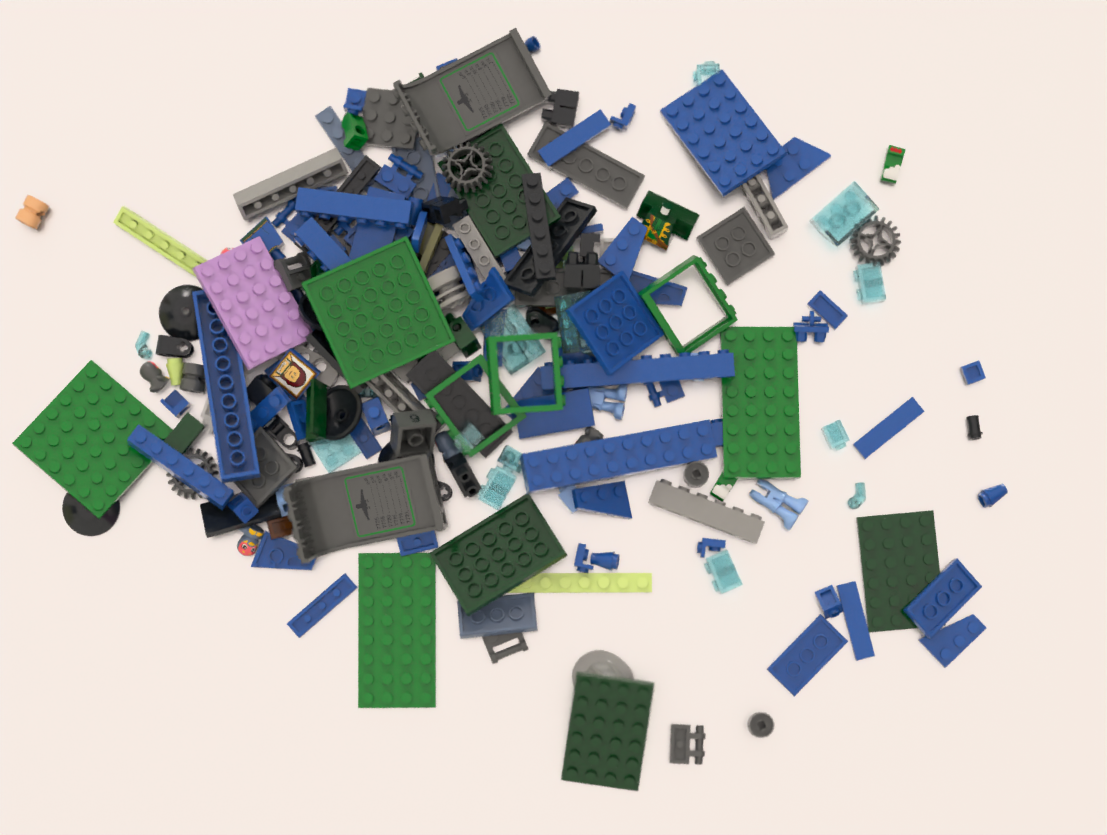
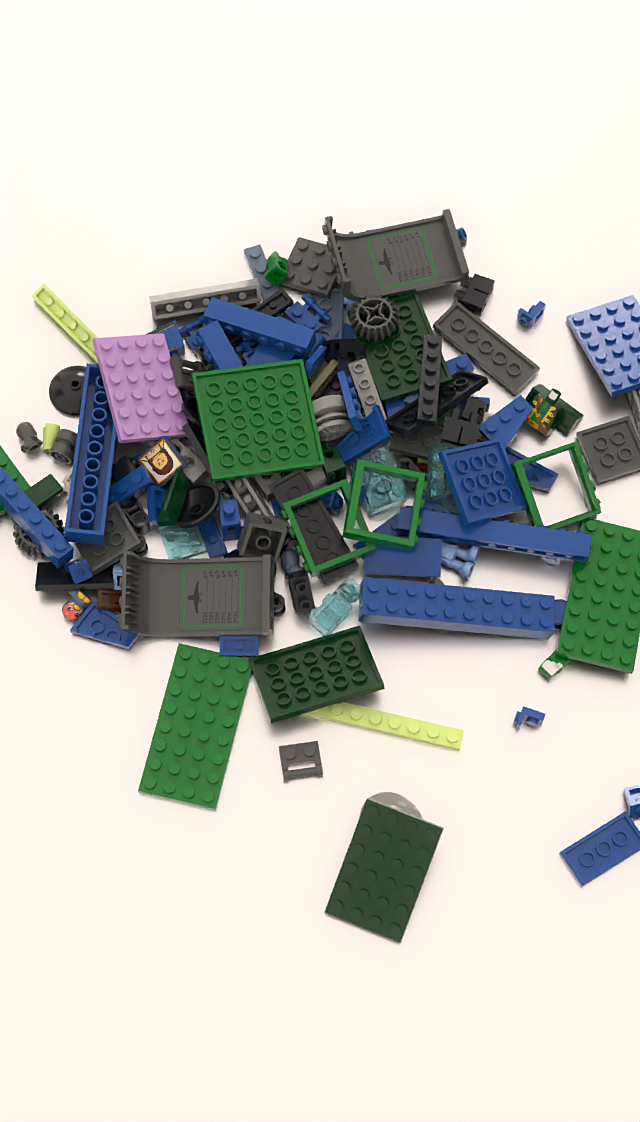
camera: 10 degrees right, 15 degrees down
clear light blue arm [135,330,152,359] -> none
black piece [155,335,194,358] -> none
blue panel [160,390,192,419] -> none
blue tile [287,573,358,638] -> none
black pin [297,442,316,467] -> none
blue bracket [343,88,367,115] -> none
clear light blue brick [453,423,484,453] -> none
sand blue tile [457,593,537,639] -> none
blue tile [538,109,611,168] -> none
light blue brick [558,485,578,514] -> none
blue wing [571,481,632,519] -> none
blue bracket [574,543,594,573] -> none
blue cone [590,552,620,571] -> none
blue plate [643,381,685,408] -> none
light grey brick [648,479,765,544] -> none
dark grey plate [669,724,706,765] -> none
dark grey wheel [683,461,709,488] -> none
clear light blue bracket [693,61,720,86] -> none
clear light blue brick [704,549,743,595] -> none
dark grey wheel [747,712,774,738] -> none
light blue piece [749,479,809,531] -> none

